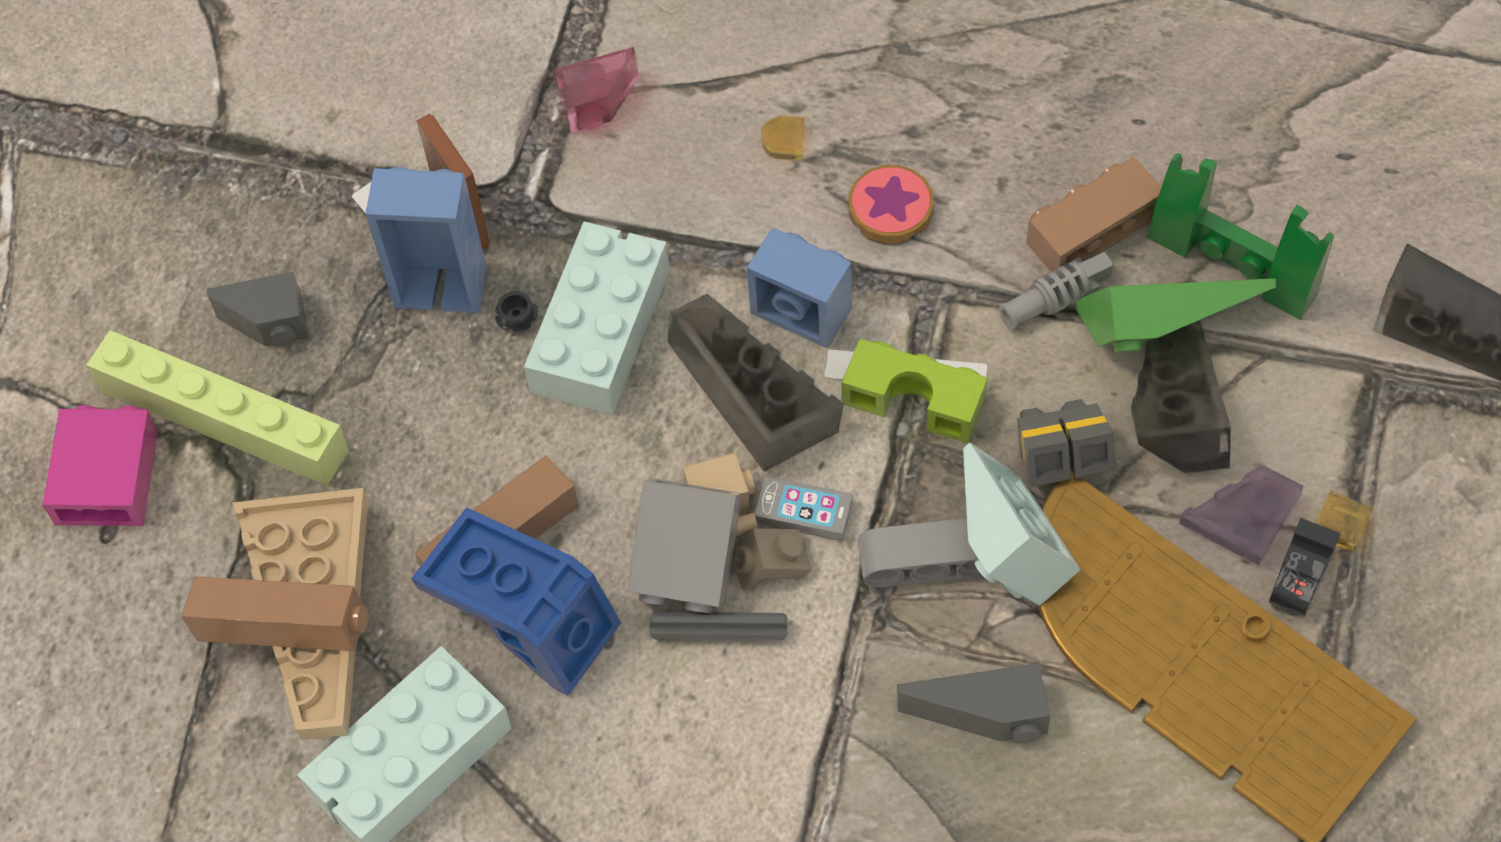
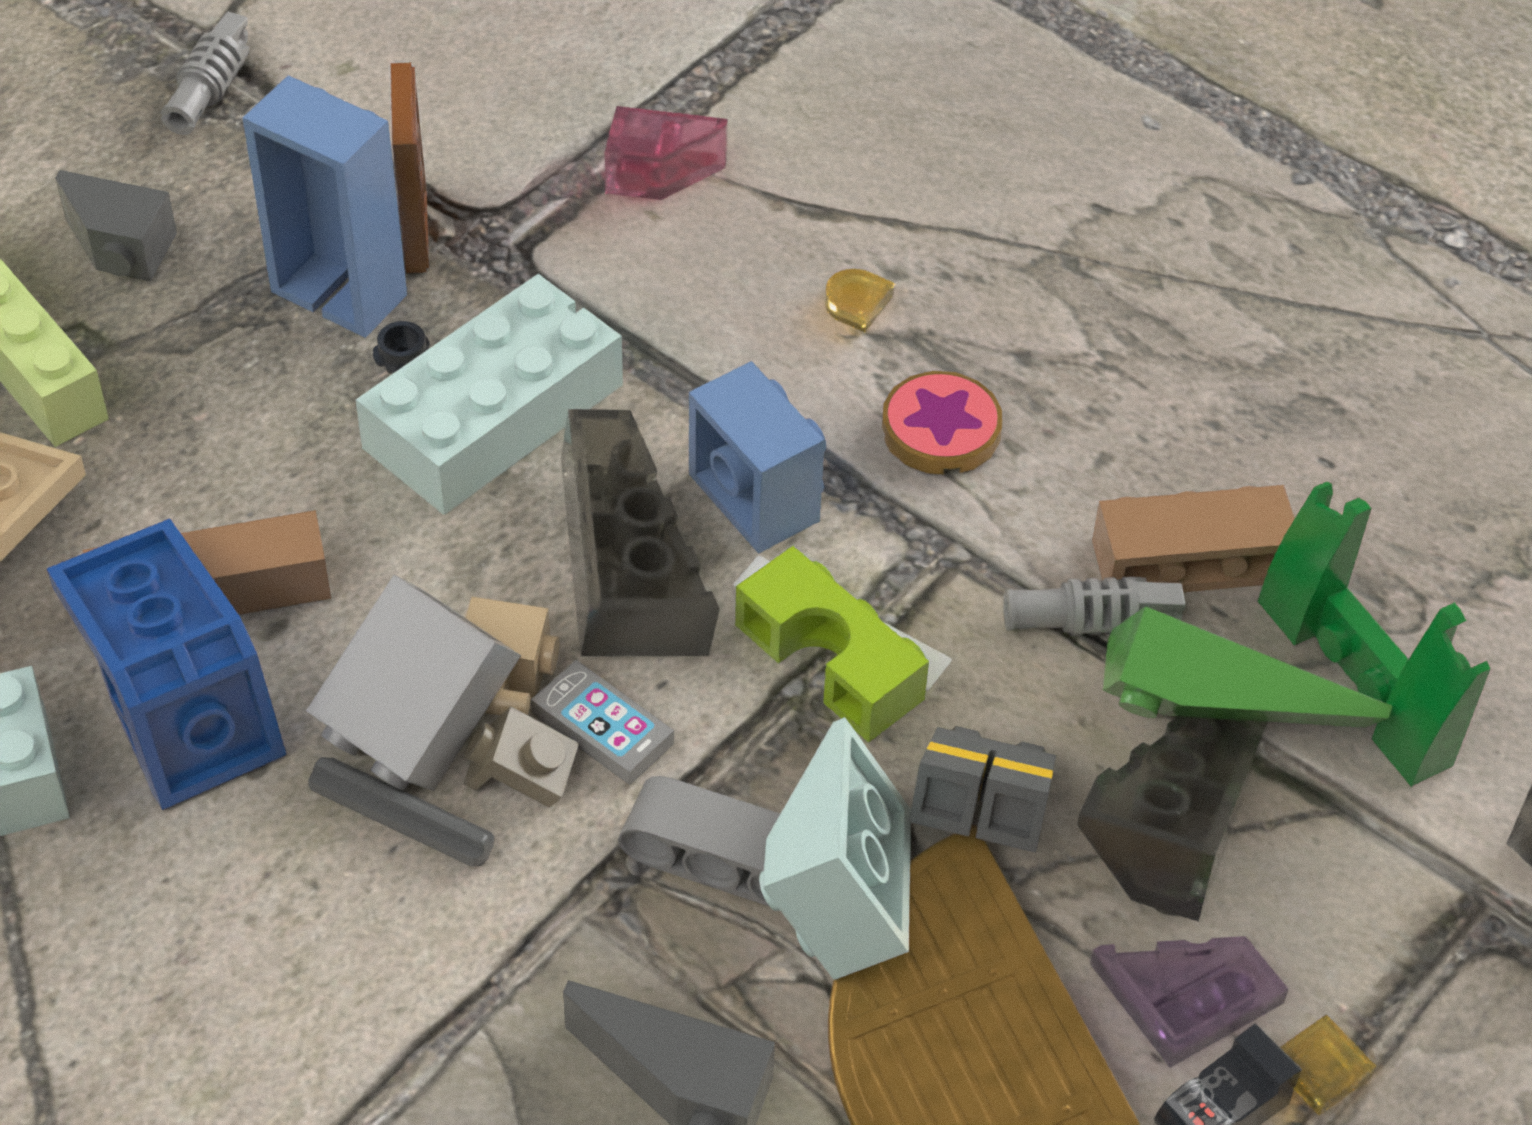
camera: 20 degrees right, 10 degrees down
none -> light grey hinge [160,11,249,135]

